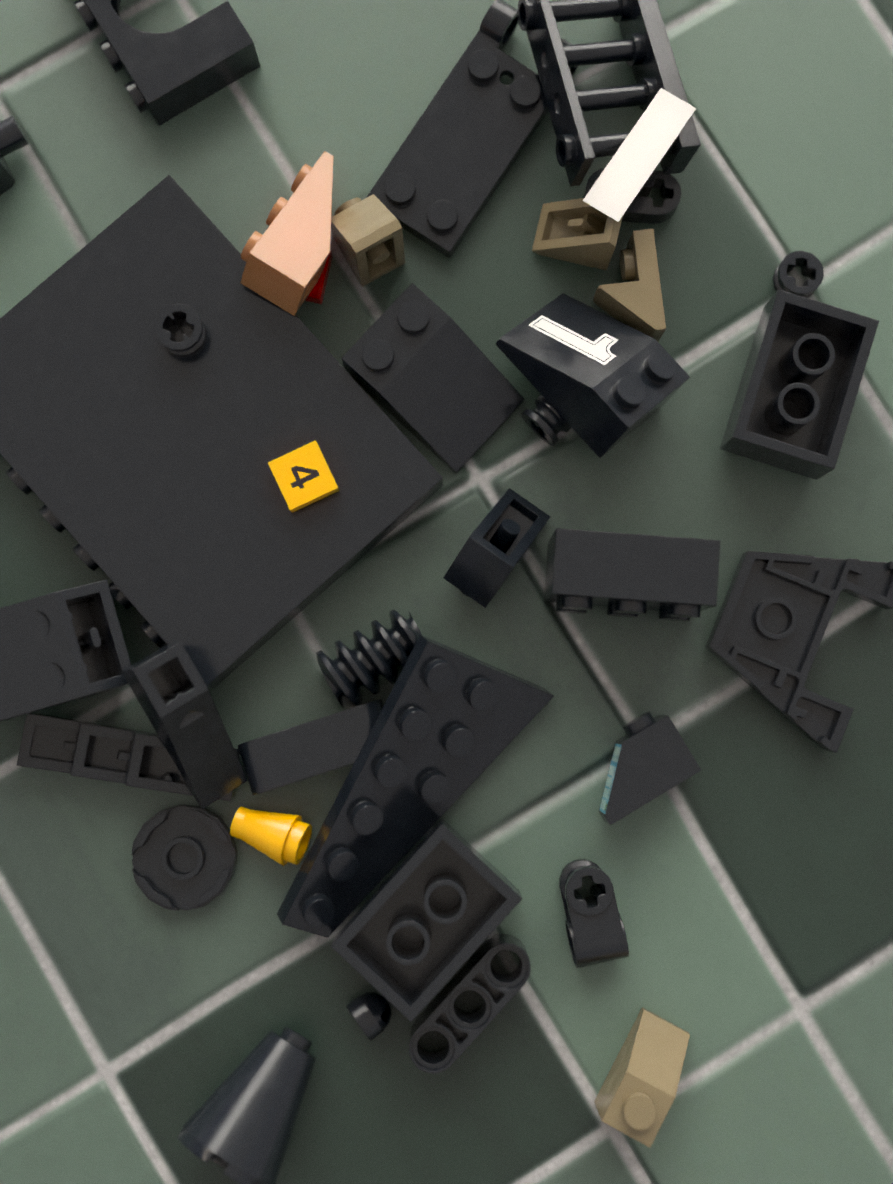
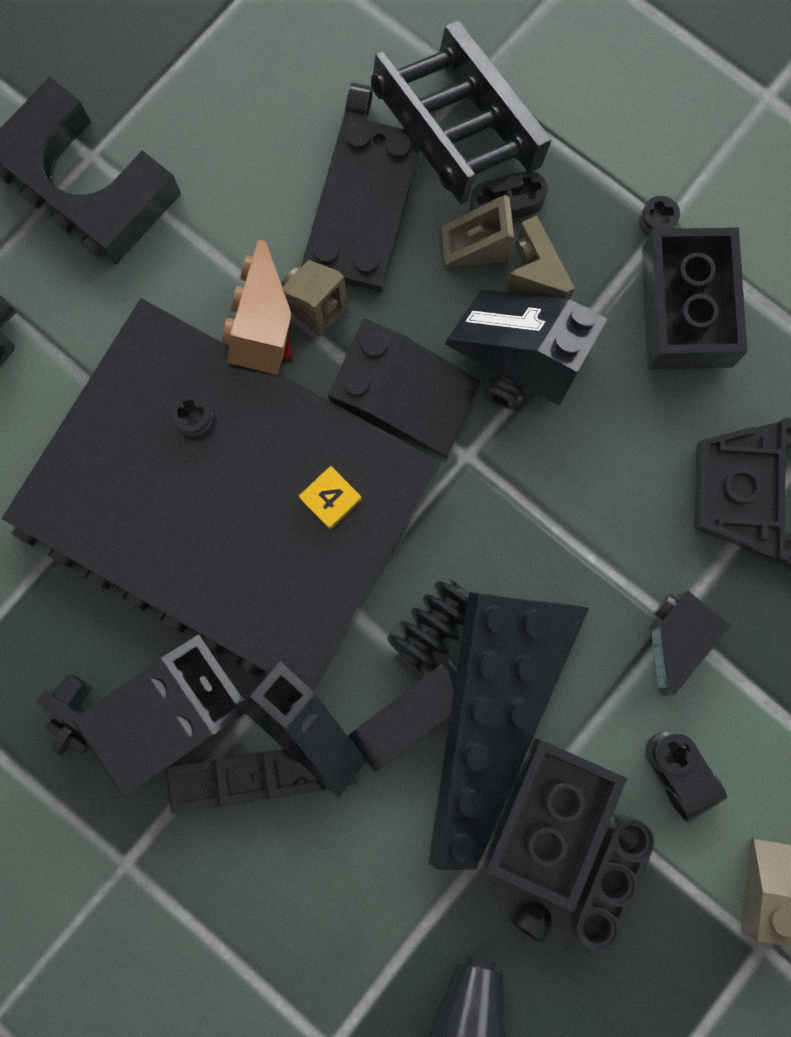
camera: 15 degrees left, 5 degrees down
black tile [131,804,238,911] -> none
yellow cone [230,806,312,866] -> none
black slope [443,488,550,608] -> none
black brick [544,528,720,621] -> none
white sticker [583,88,696,222] -> none

